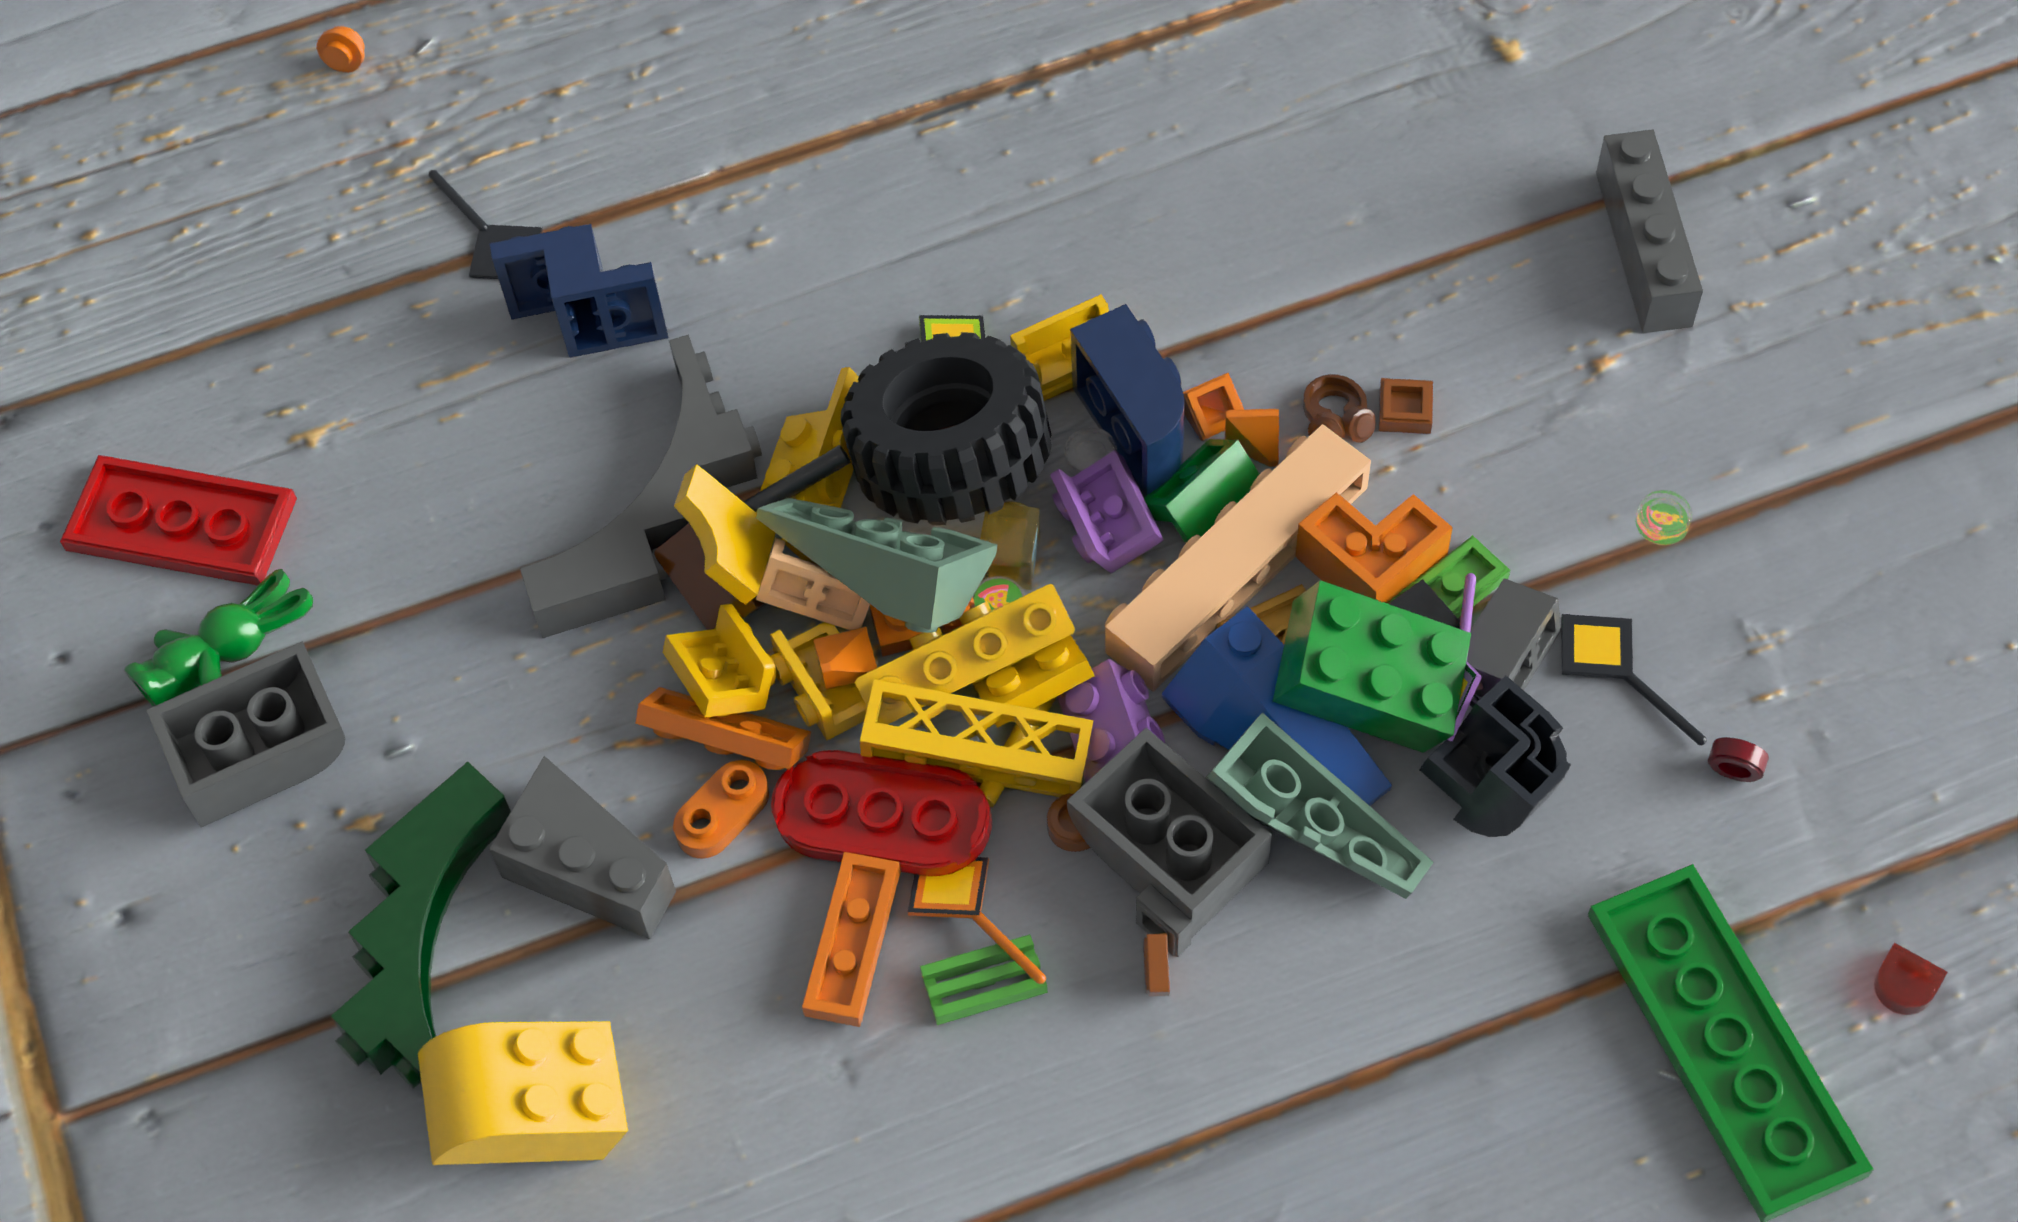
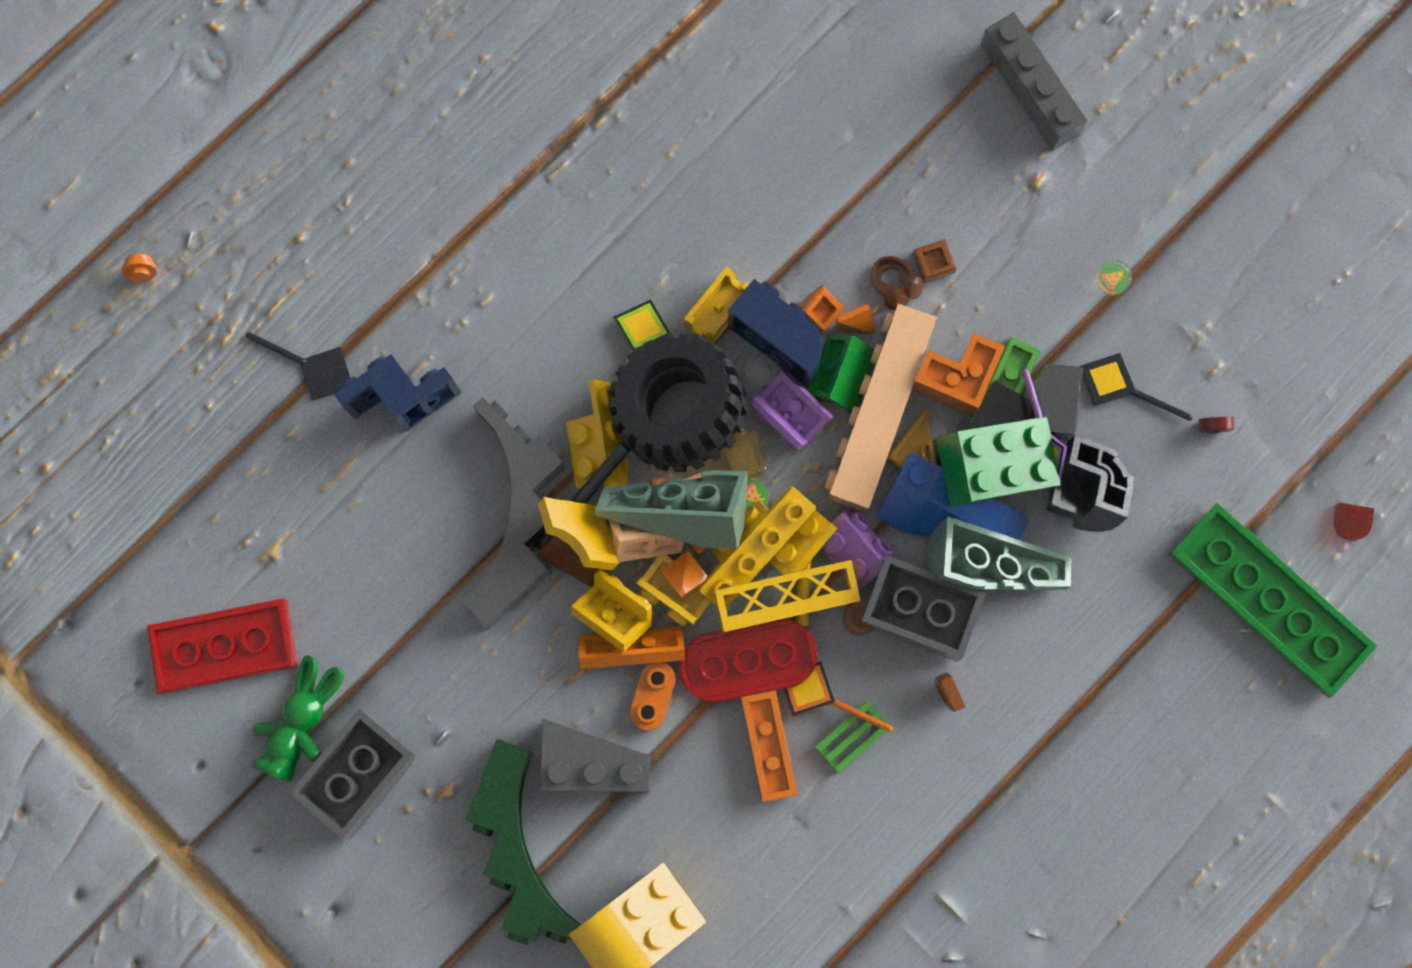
camera: 25 degrees left, 20 degrees up
dark grey tile [1136,885,1192,957] -> none

